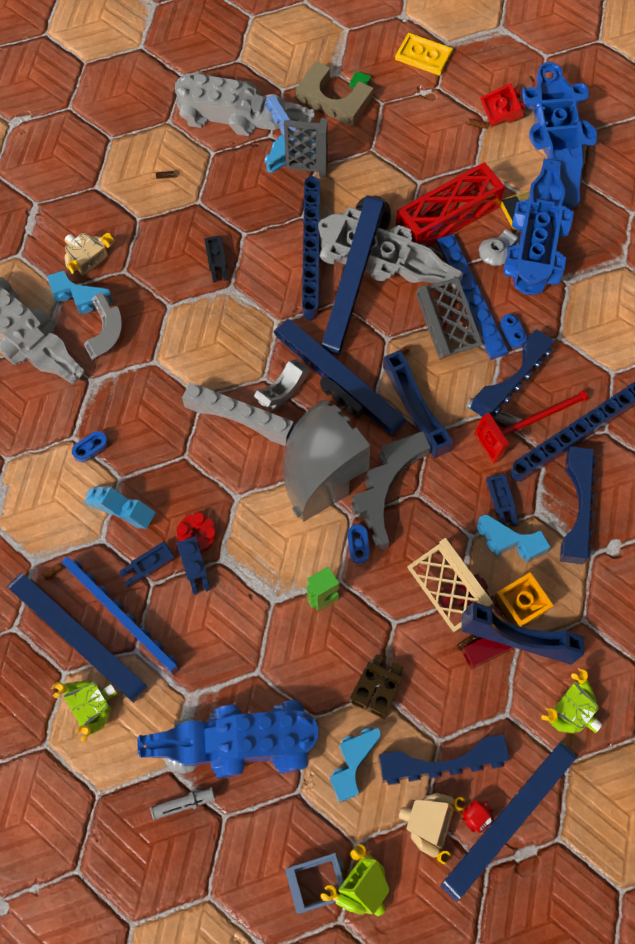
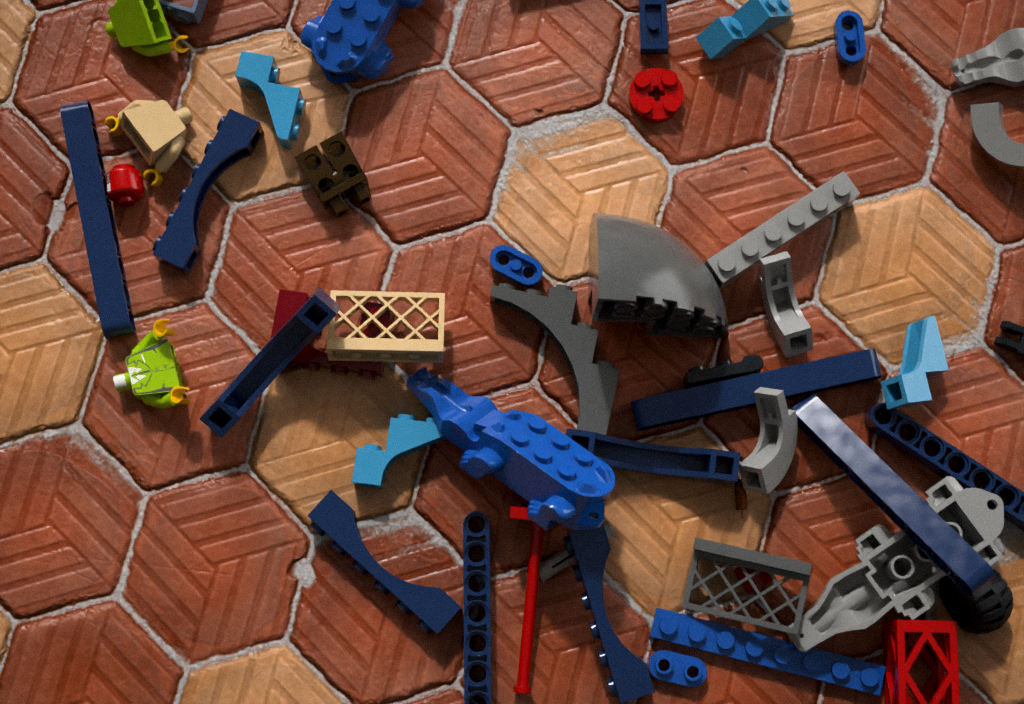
camera: 120 degrees right, 10 degrees up
dark blue hinge [177,537,210,595] -> none
bright green arch [306,567,339,612] -> none
dark blue hinge [485,474,518,526] -> none
light orange slope [494,572,554,627] -> none
none -> blue animal [406,367,615,531]
none -> light grey arch [739,387,798,494]
none -> dark azure arch [881,316,949,410]

